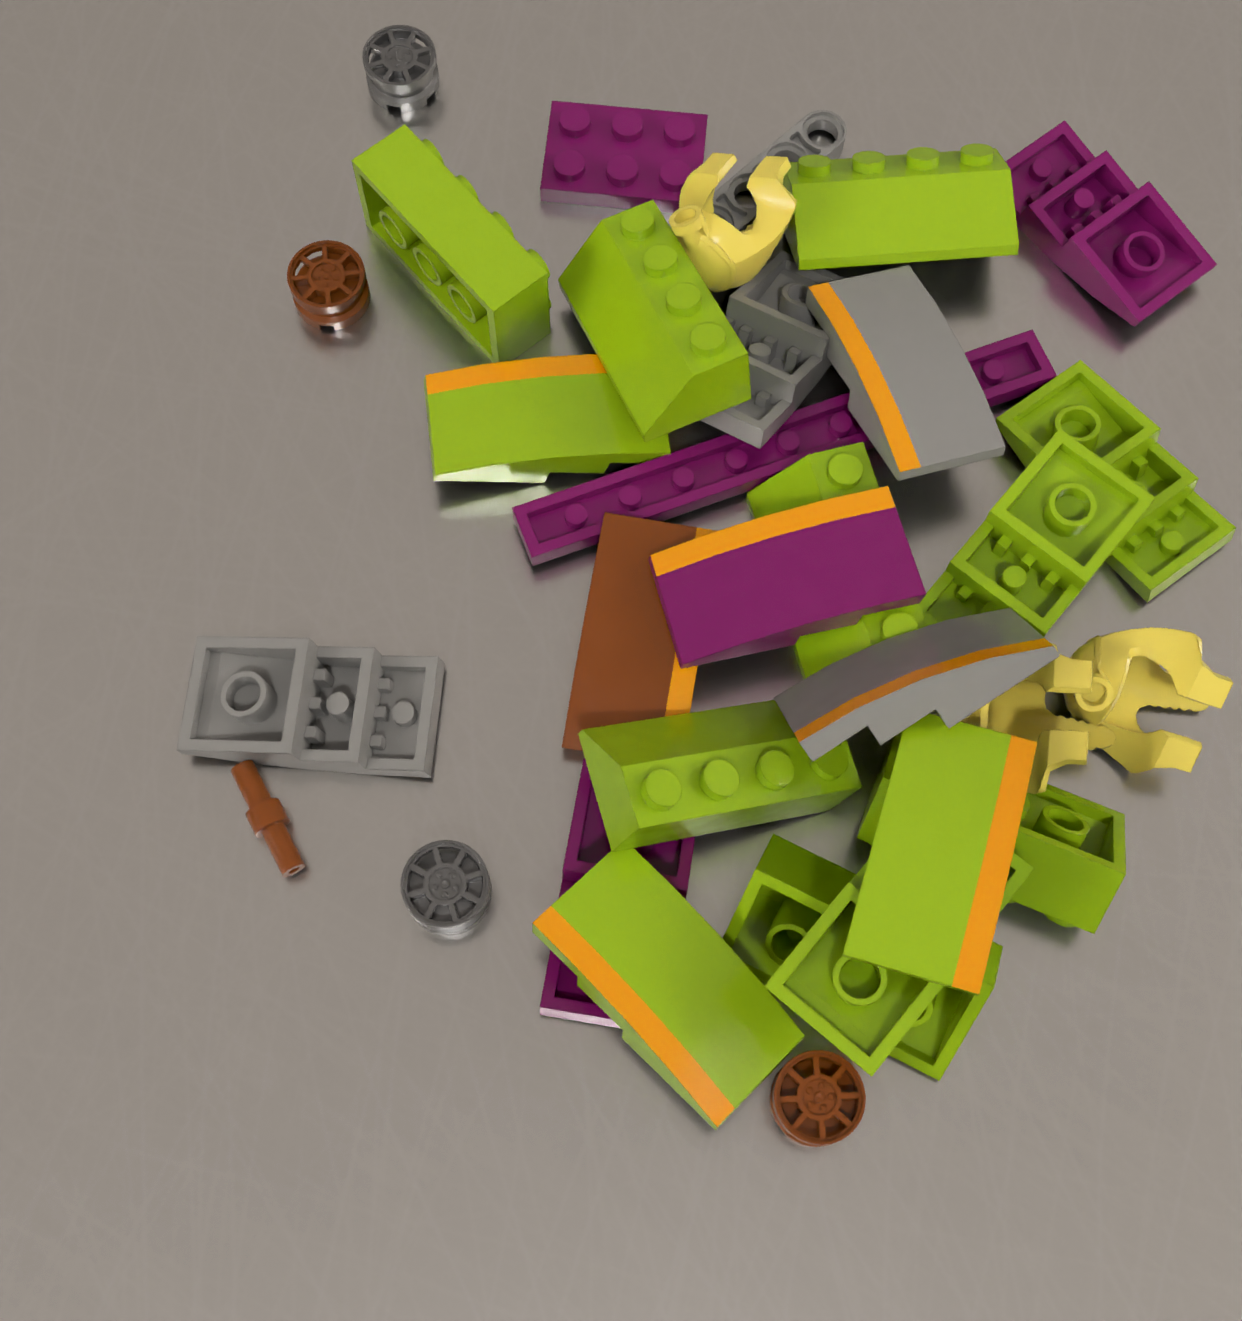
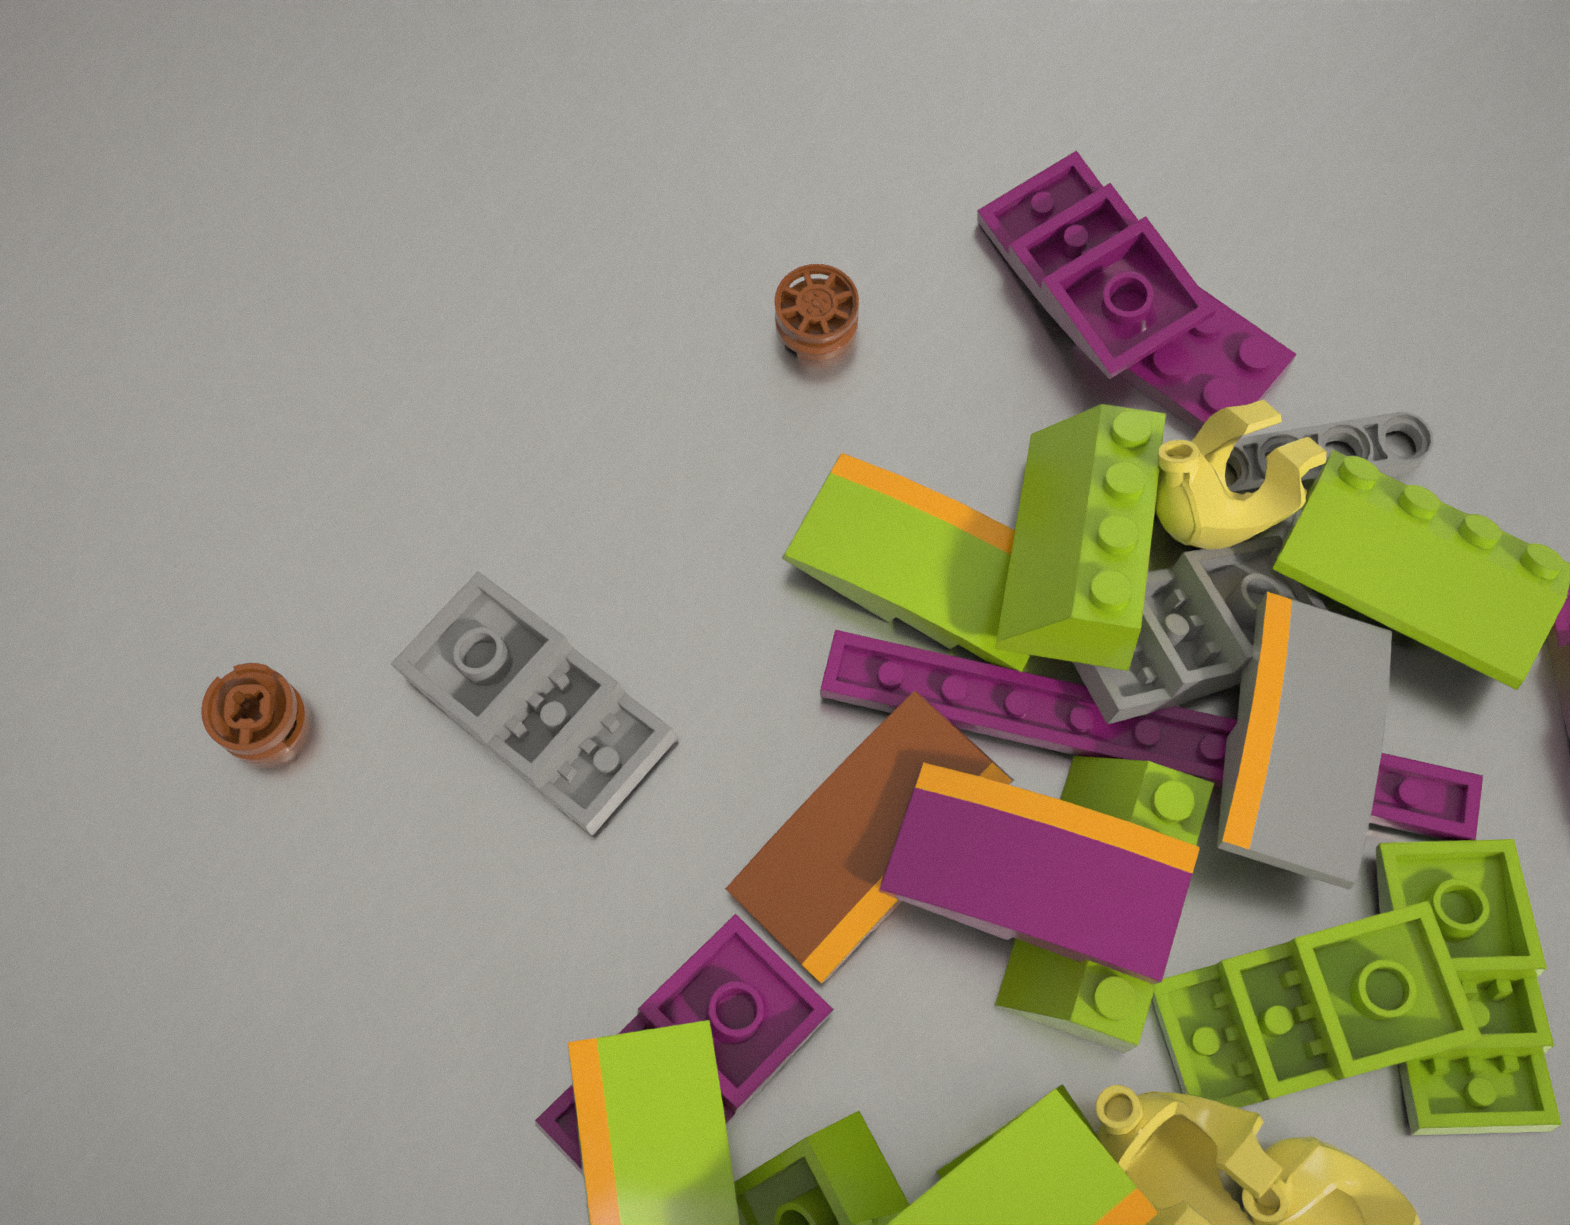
camera: 40 degrees right, 0 degrees up
dark orange bar [231,760,305,877] -> none
lime brick [351,124,551,363] -> none
flat silver wheel [362,25,440,112] -> none
flat silver wheel [400,840,492,936] -> none
lime slope [578,700,862,852] -> none
light grey slope [773,608,1060,762] -> none
none -> dark orange wheel [201,663,307,764]
none -> magenta slope [977,150,1216,379]

